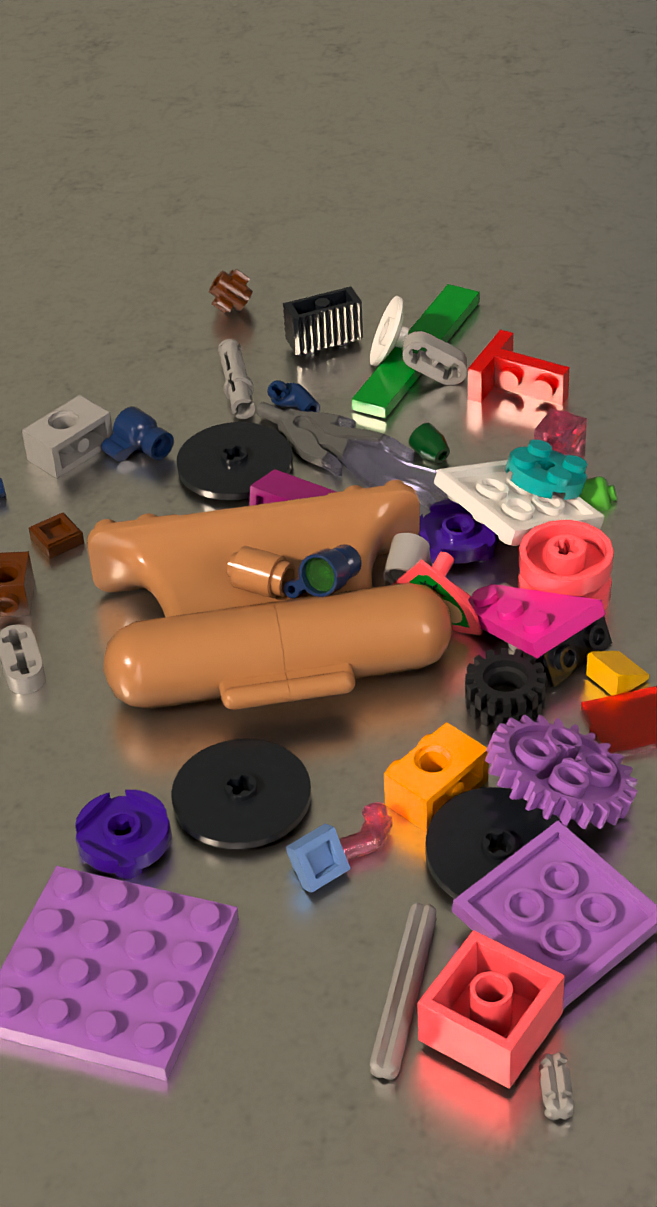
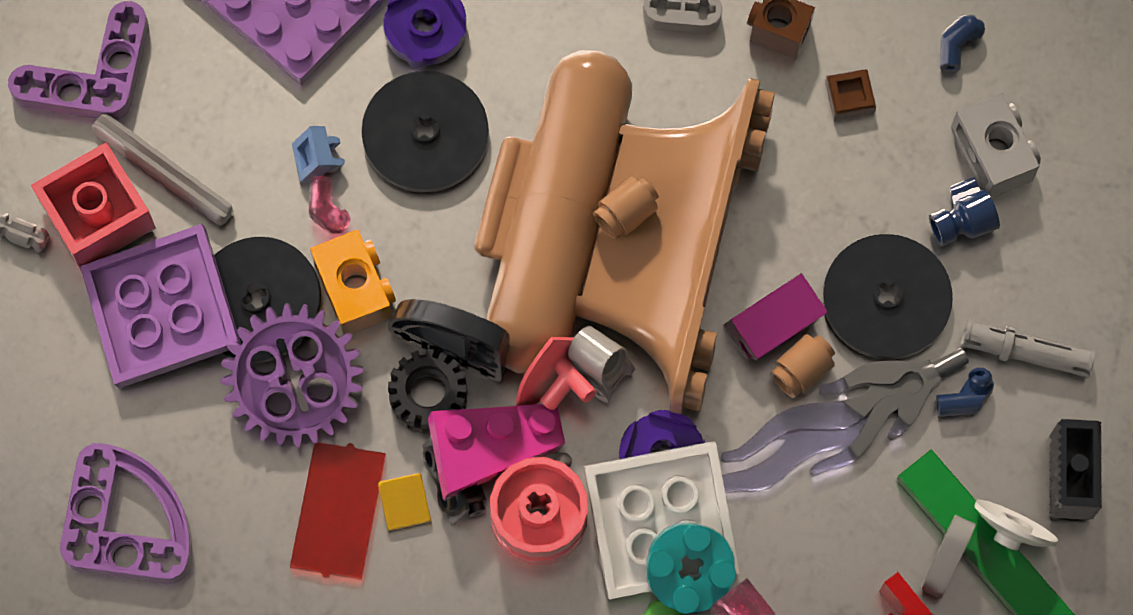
camera: 110 degrees right, 30 degrees up
dark blue piece [284,544,361,598] -> none
dark green hose [409,423,450,464] -> none
none -> medium lavender beam [8,1,149,120]
none -> black beam [388,299,510,382]
none -> medium nougat brick [770,334,835,398]

